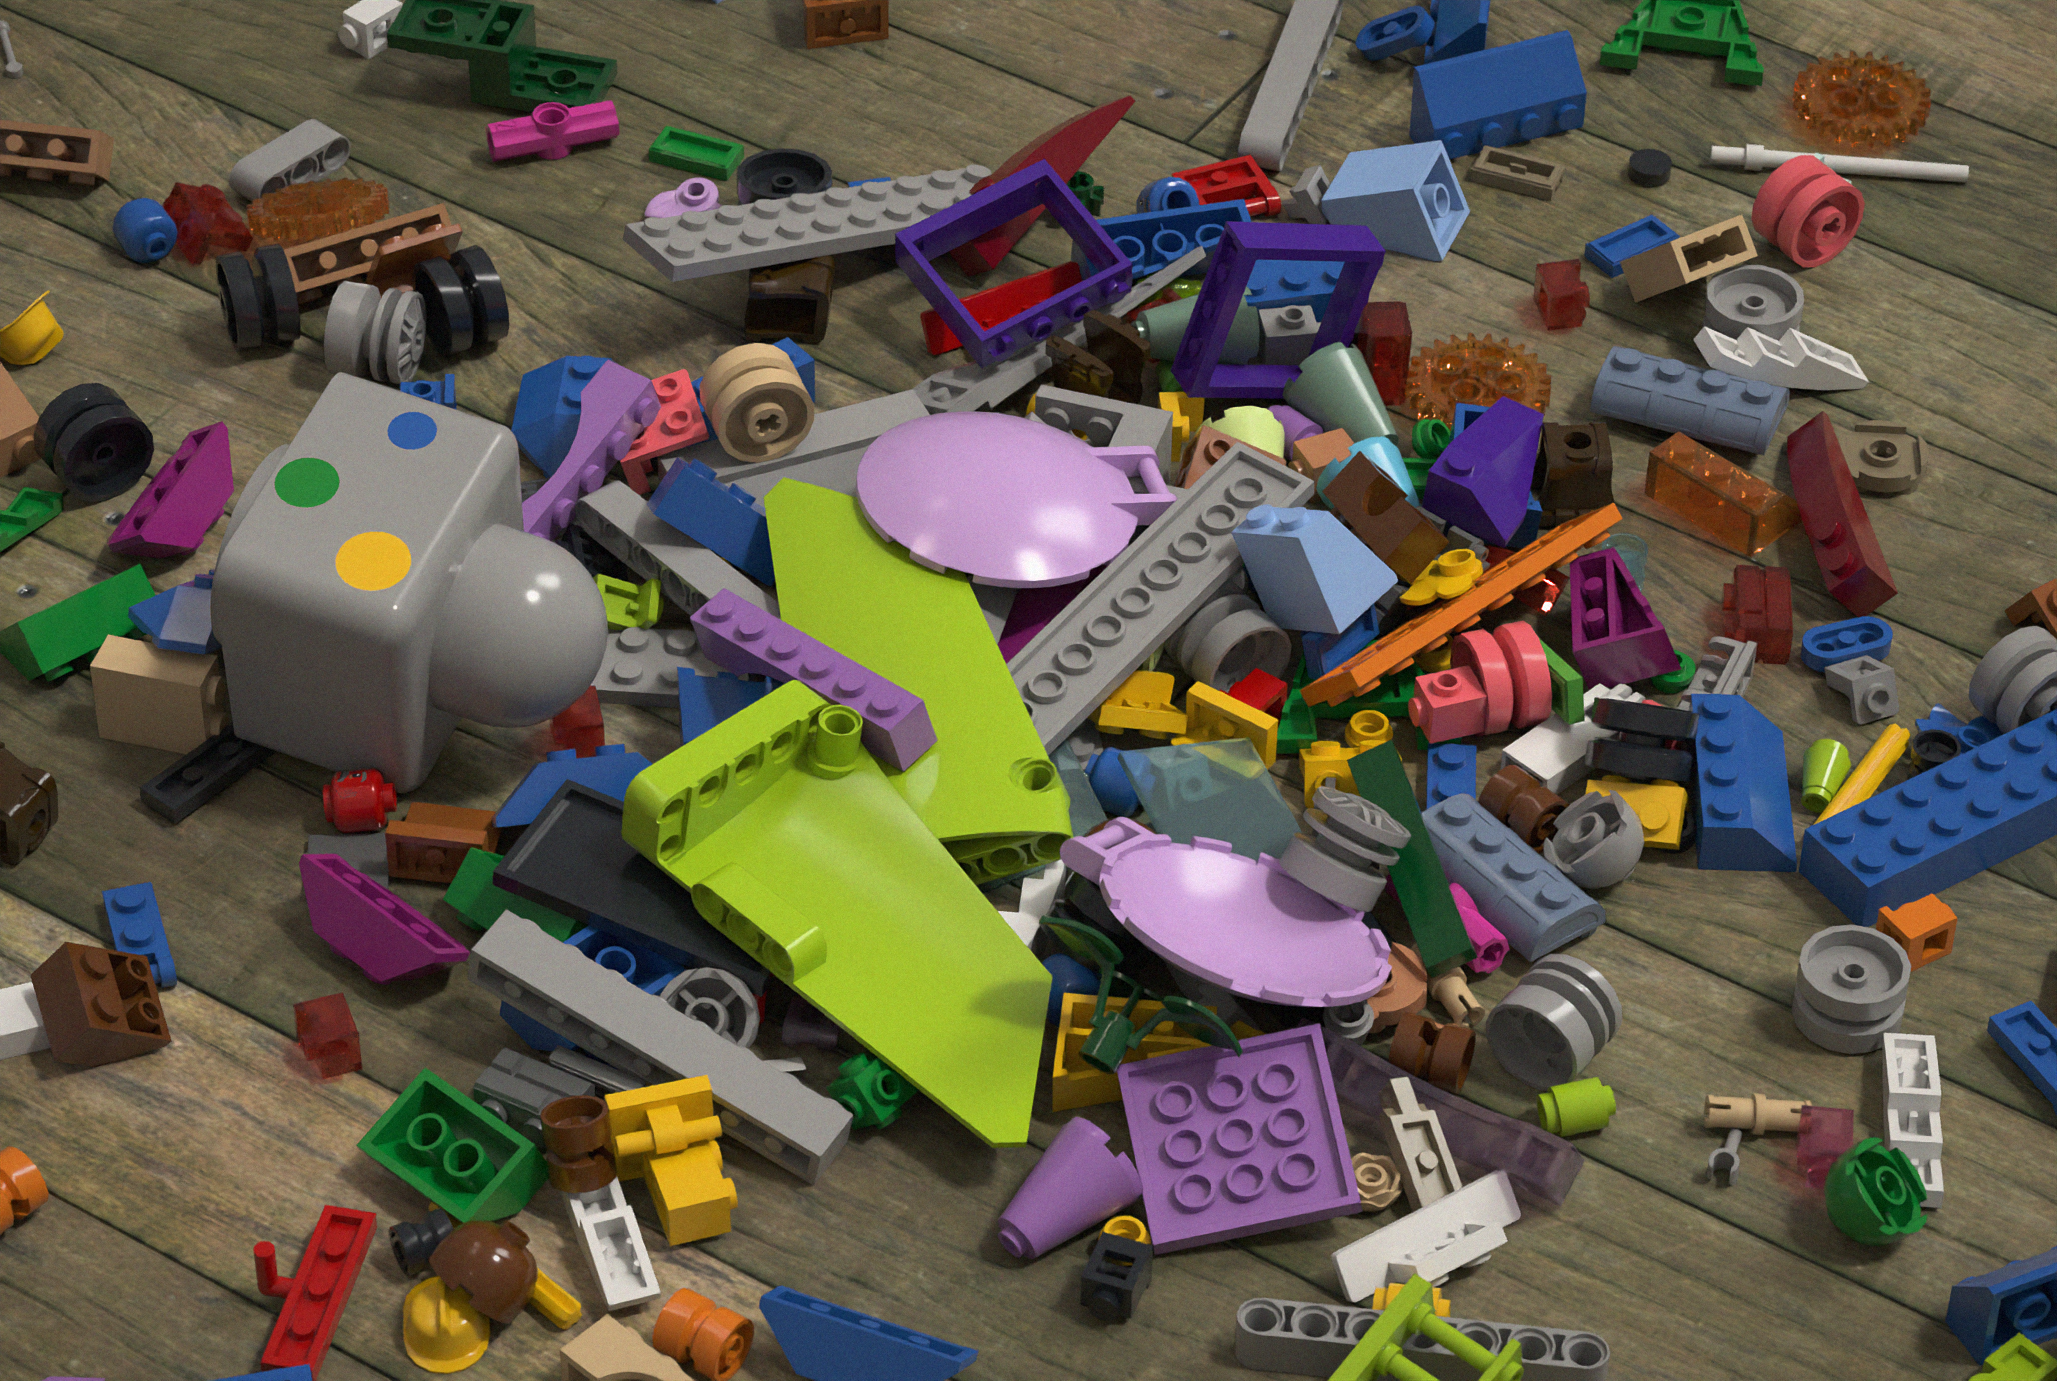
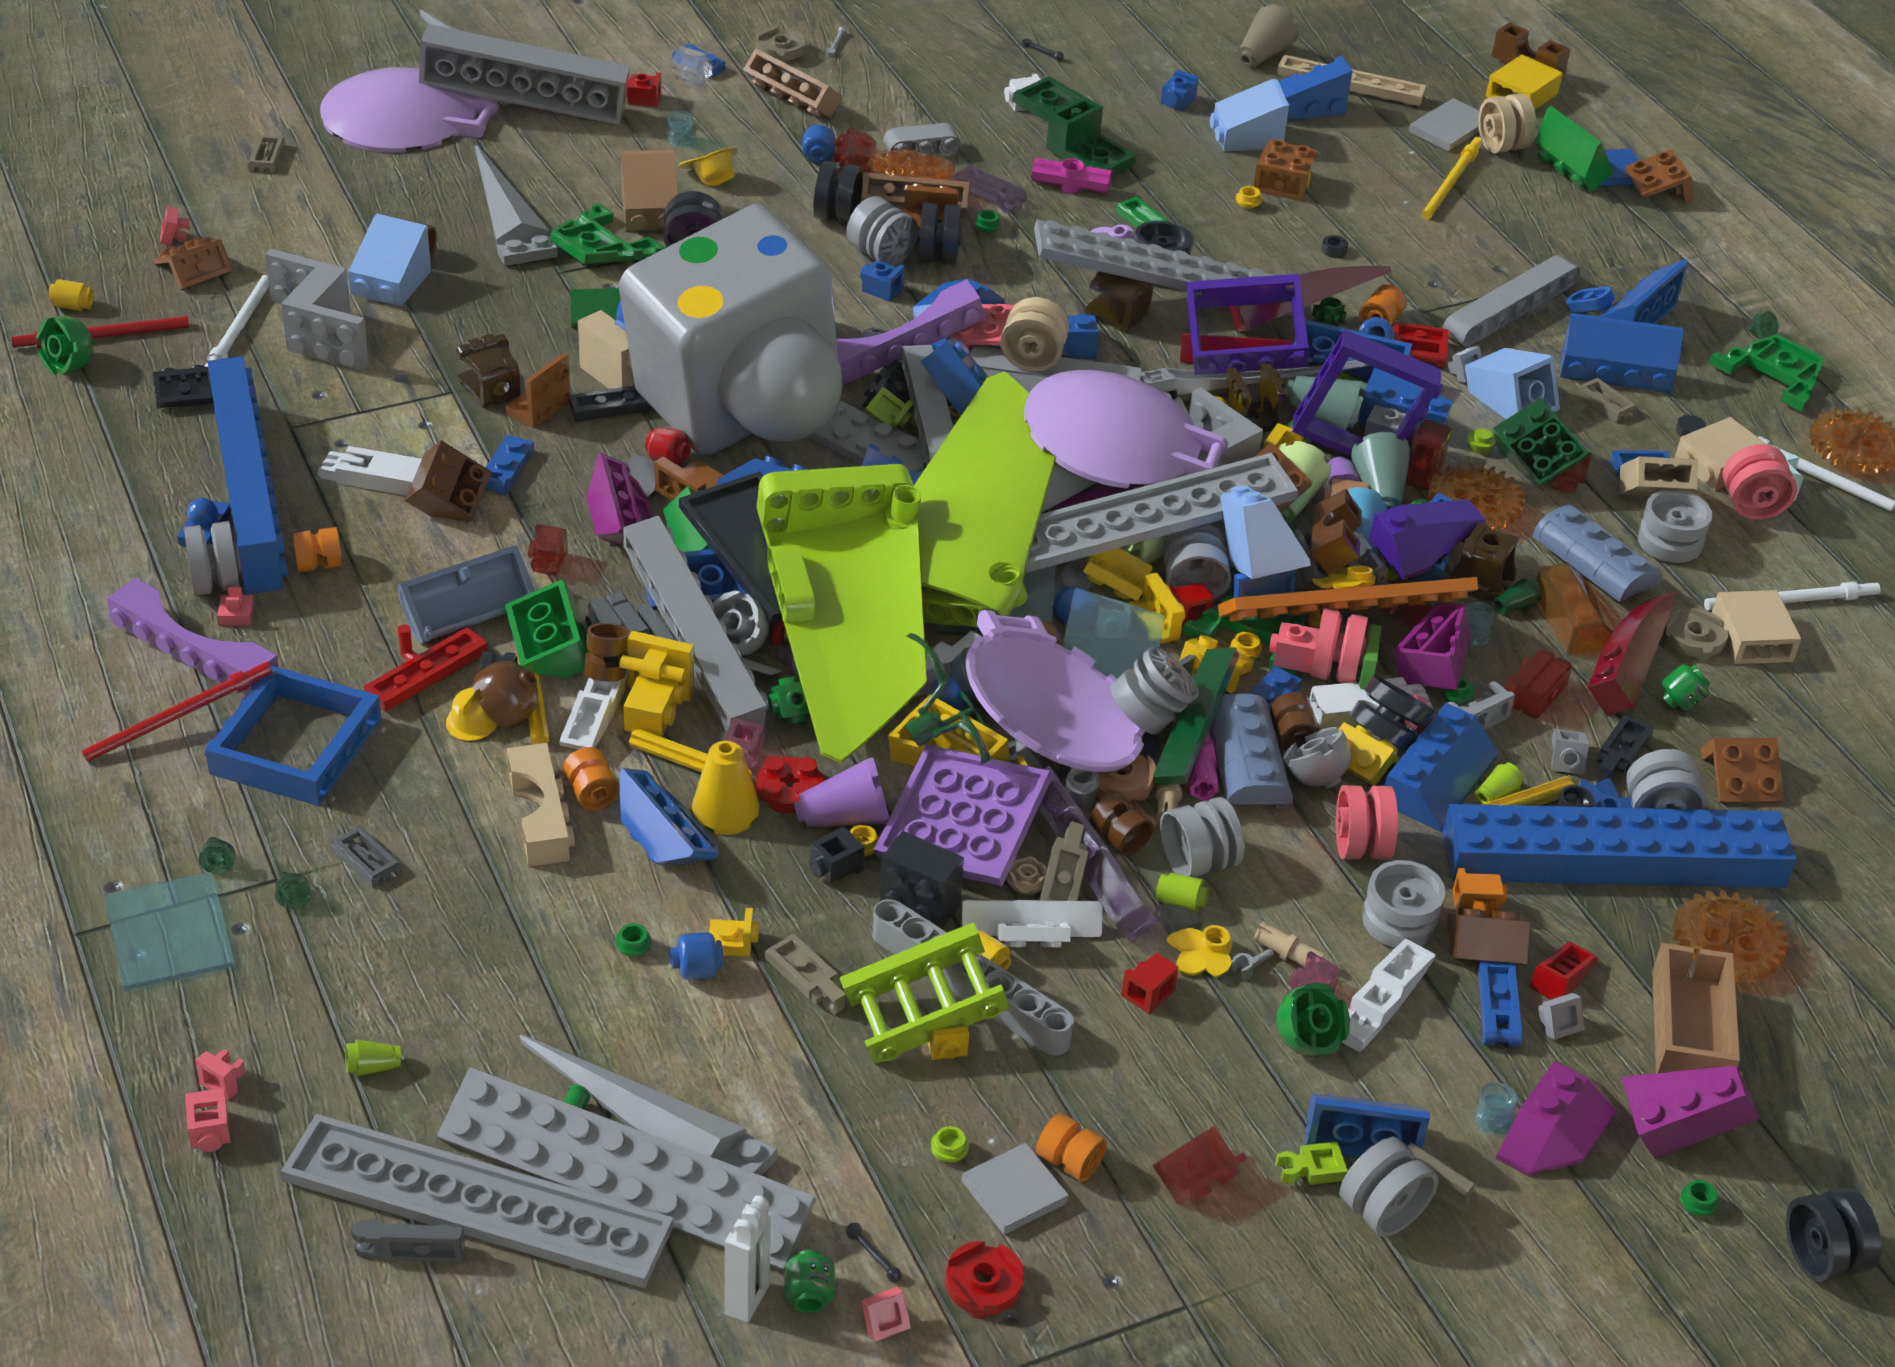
camera: 30 degrees right, 0 degrees up
clear red brick [549,685,605,759] -> none
medium lavender arch [690,588,938,772] -> none
white slope [1693,326,1869,390] -> none
blue plate [1800,616,1893,673] -> none
none -> sand blue container [398,545,535,643]
none -> dark orange bracket [506,353,571,428]
none -> yellow axle [629,729,752,775]
none -> yellow cone [692,741,760,835]
none -> clear pink brick [723,718,765,775]
none -> red plate [756,756,823,813]
none -> black brick [879,831,964,929]
none -> clear purple plate [953,165,1027,213]
none -> green plate [974,210,1001,233]
none -> red brick [1121,952,1179,1014]
none -> clear smoke tile [1155,905,1203,935]
none -> yellow plate [1166,925,1233,977]
none -> yellow plate [1236,186,1262,209]
none -> black tile [1321,235,1349,258]
none -> coral wheel [1336,786,1398,860]
none -> orange wheel [1359,284,1407,326]
none -> reddish brown slope [1447,908,1530,964]
none -> lime plate [1467,428,1496,454]
none -> dark green slope [1492,398,1590,486]
none -> dark green cone [1494,578,1542,615]
none -> black hinge [1596,715,1654,781]
none -> green head [1661,664,1711,711]
none -> tan brick [1675,417,1766,491]
none -> white bar [1704,582,1881,611]
none -> tan brick [1712,590,1801,664]

